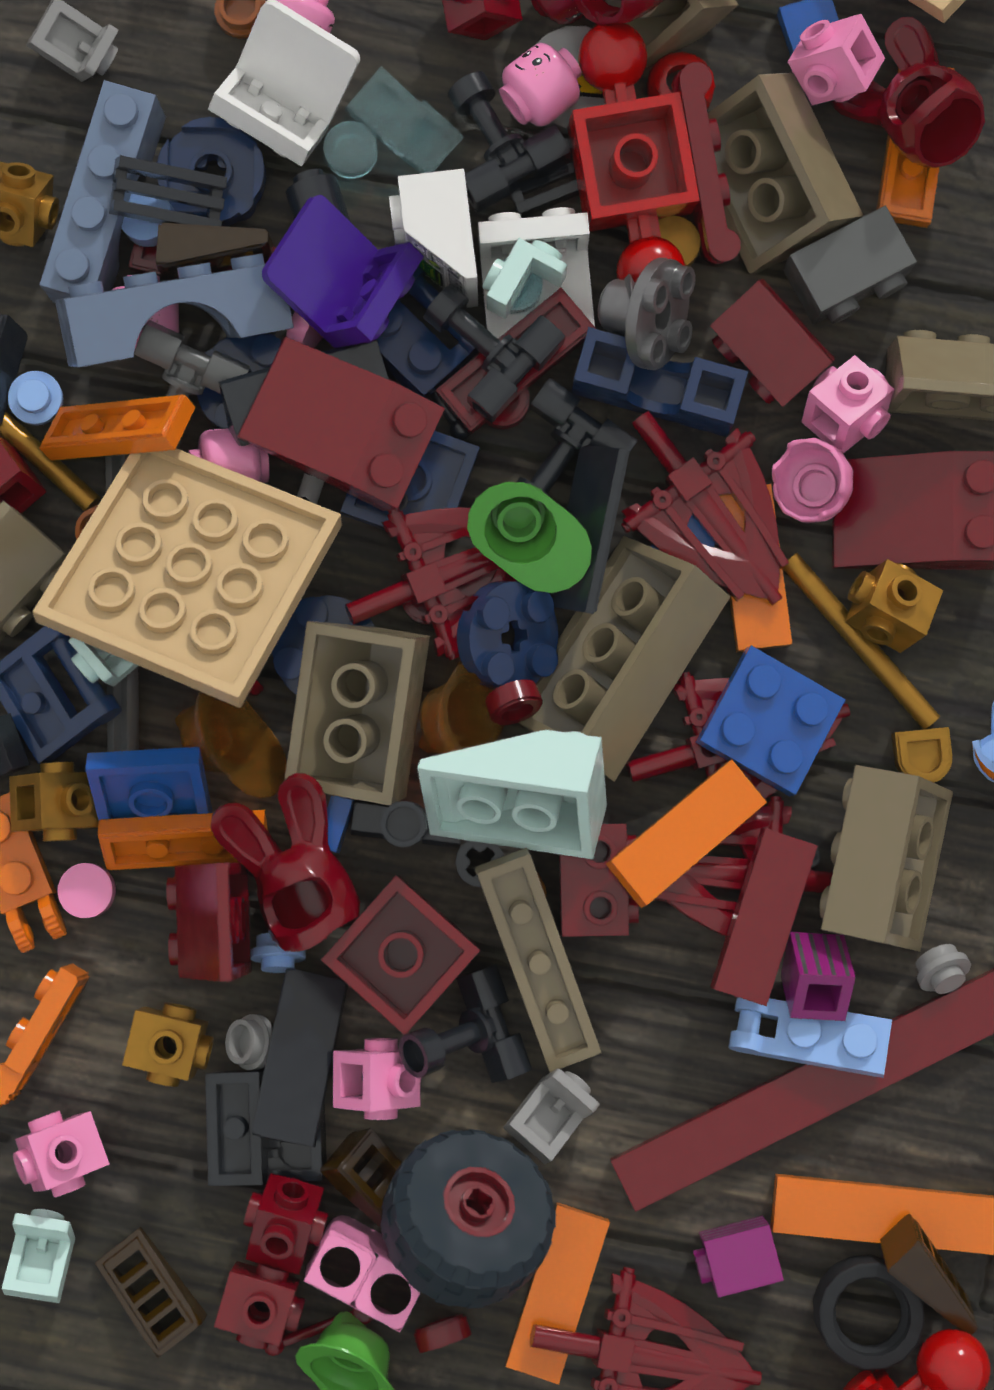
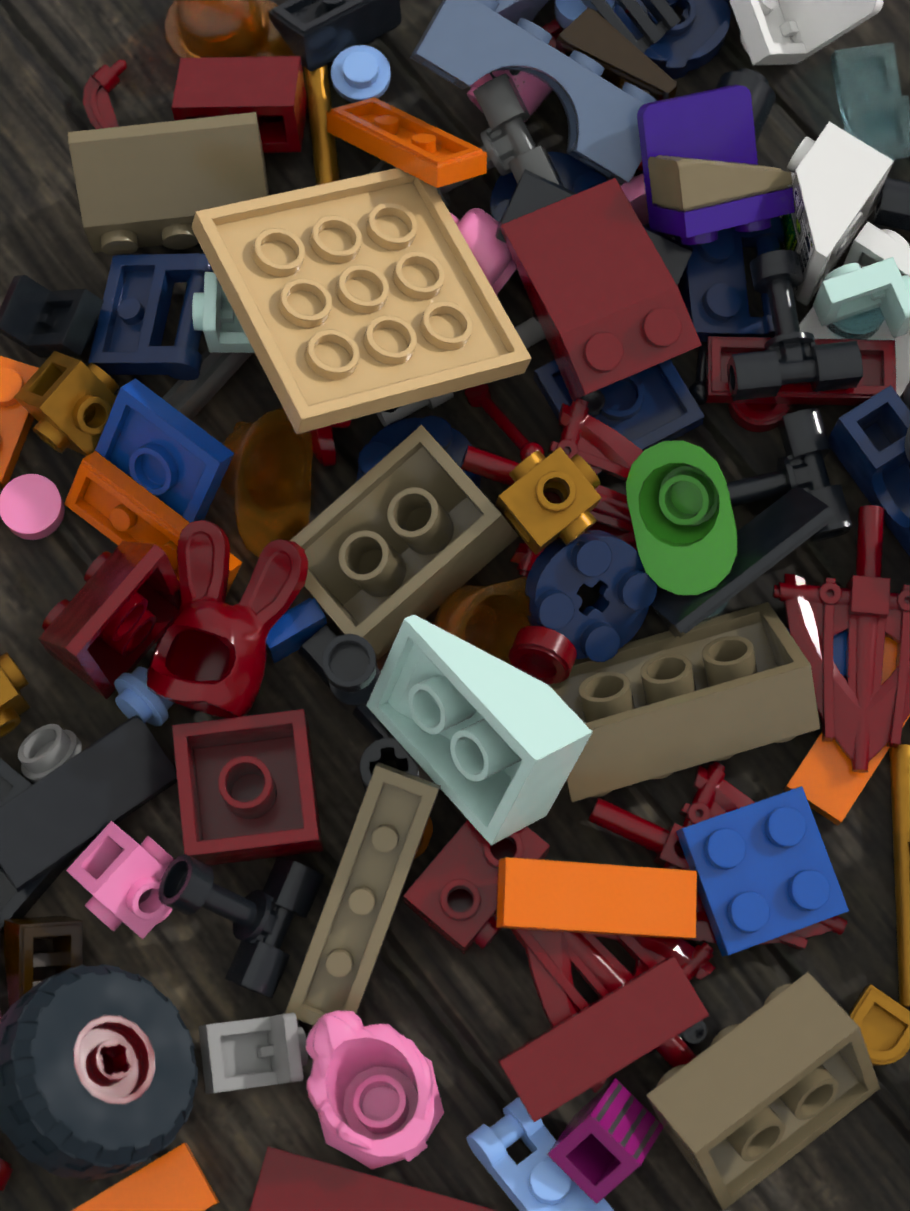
camera: 40 degrees right, 10 degrees down
clear light blue tile [323,121,378,179] -> none
none -> bright pink piece [306,1010,444,1170]
none -> dark red hinge [465,383,544,461]
none -> pearl gold brick [495,447,602,555]
none -> dark tan slope [648,155,792,211]

